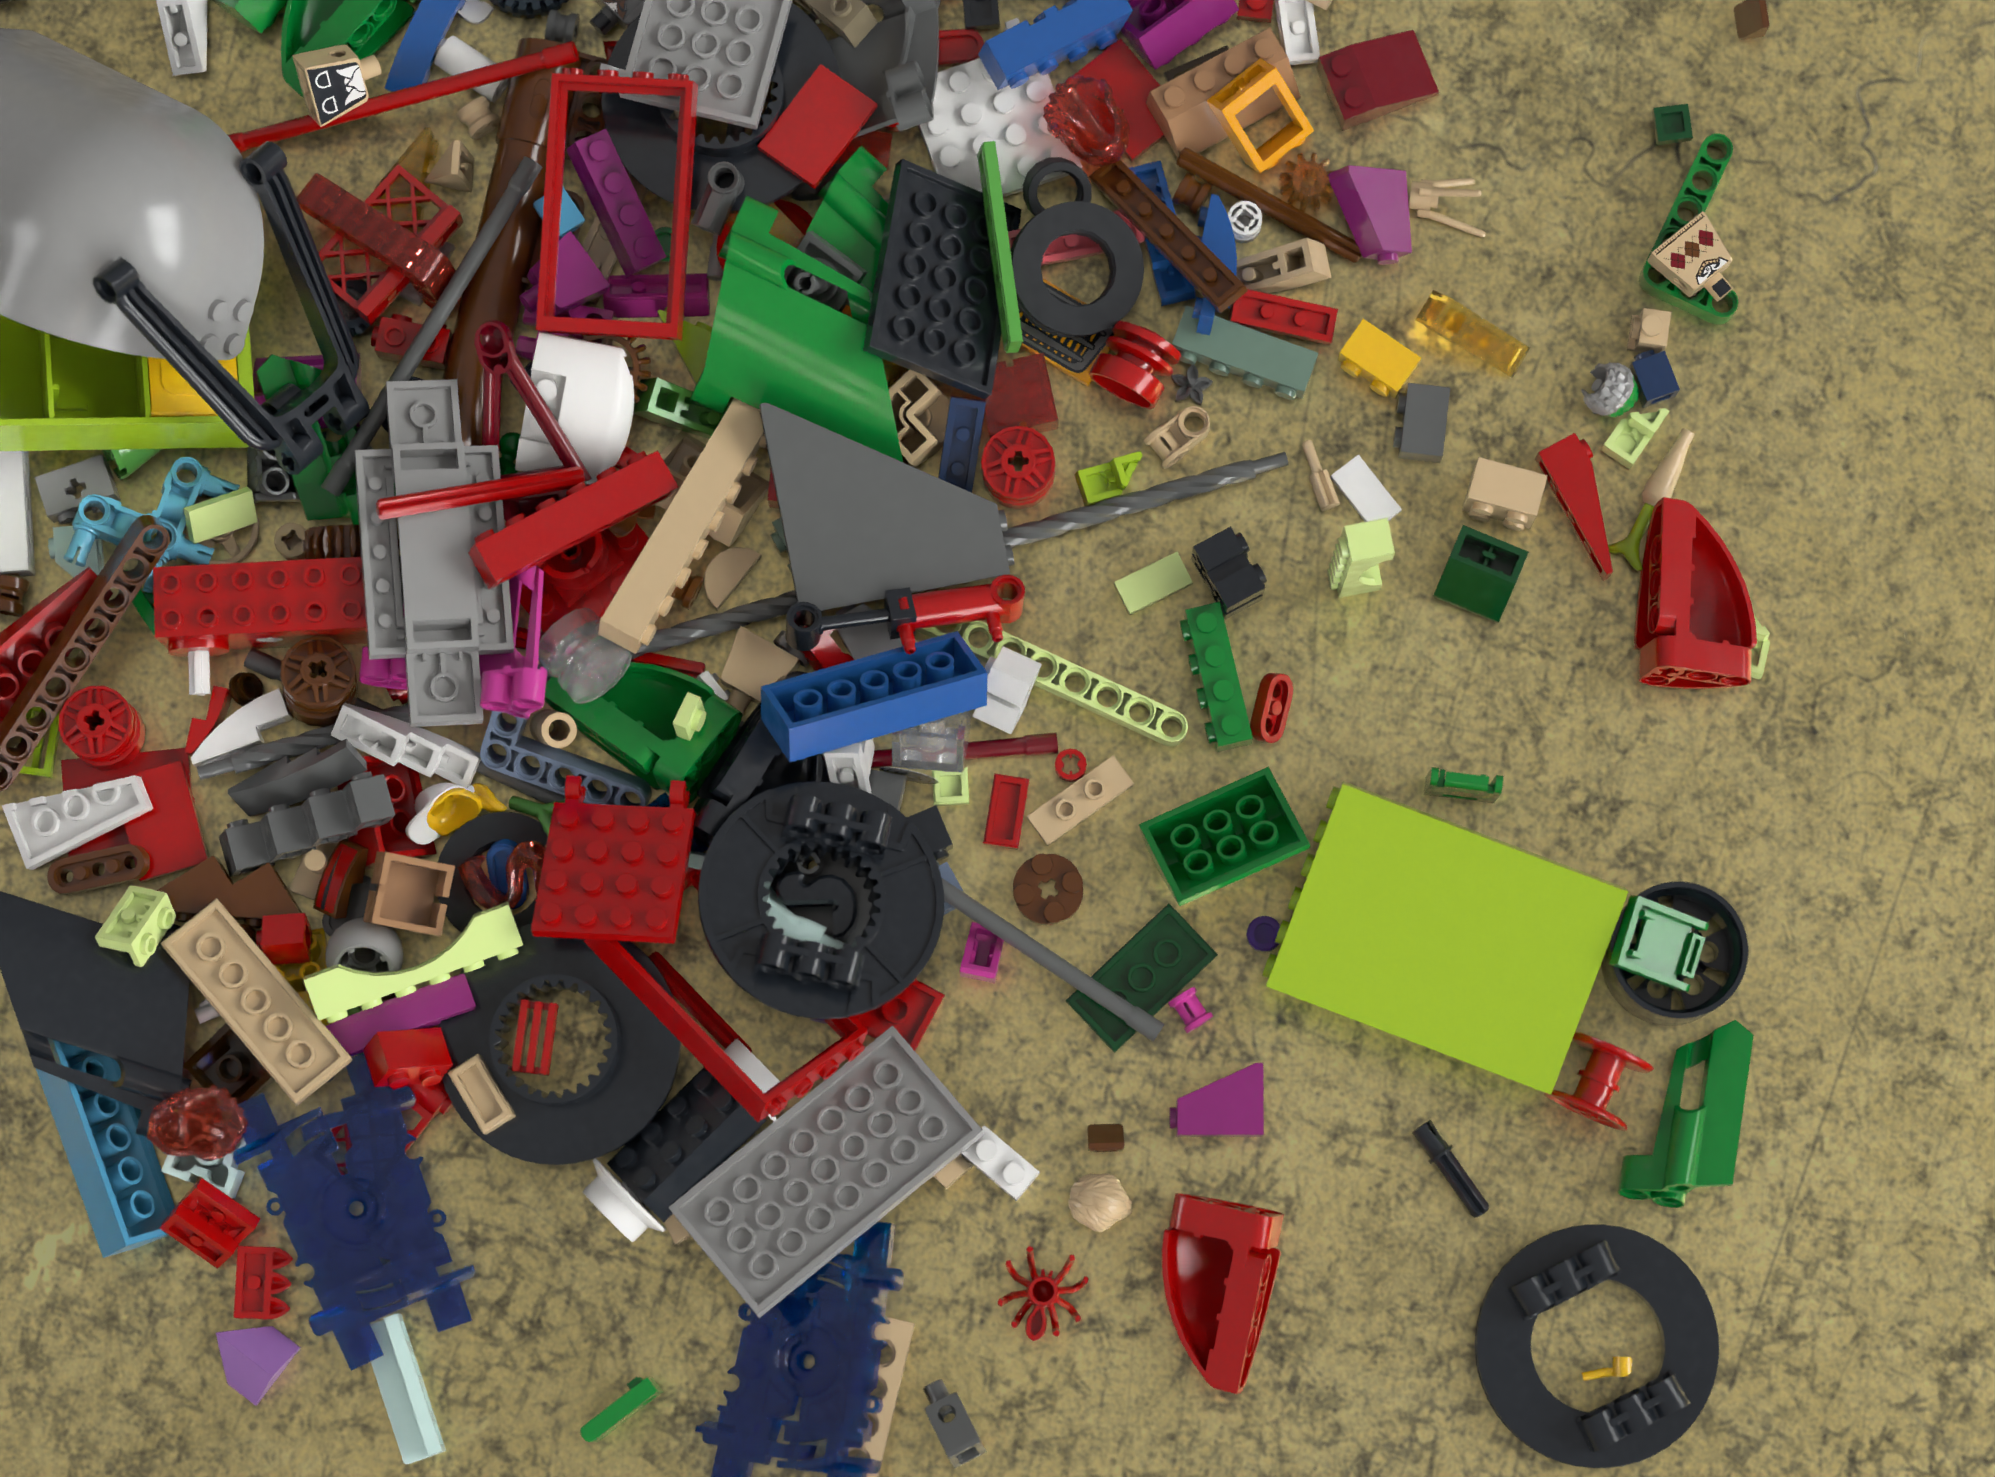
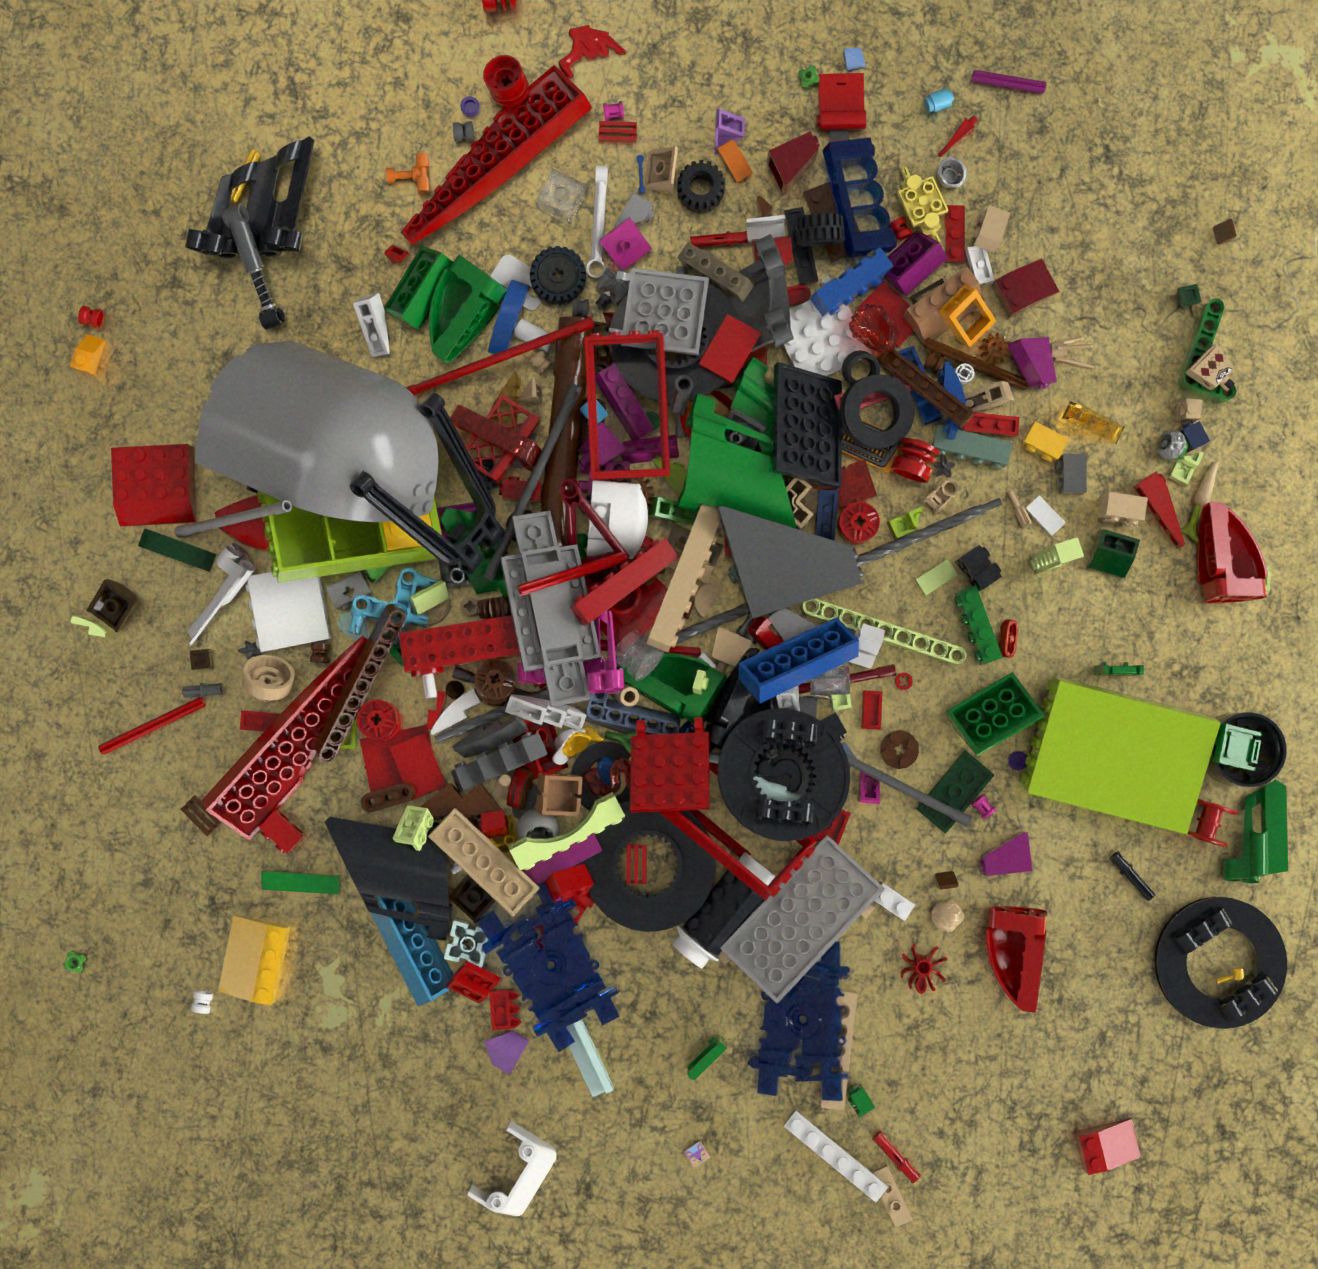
camera: 10 degrees left, 5 degrees up
white wing [2,775,154,870] -> none
clear red piece [147,1085,248,1160] -> none
torso [293,45,381,127] -> none
tan tile [448,1054,516,1135] -> none
piece [785,575,1025,654] -> none
dark grey torso [923,1379,987,1468] -> none
bright green tile [977,141,1023,353] -> none
tan plate [1027,755,1134,846] -> none

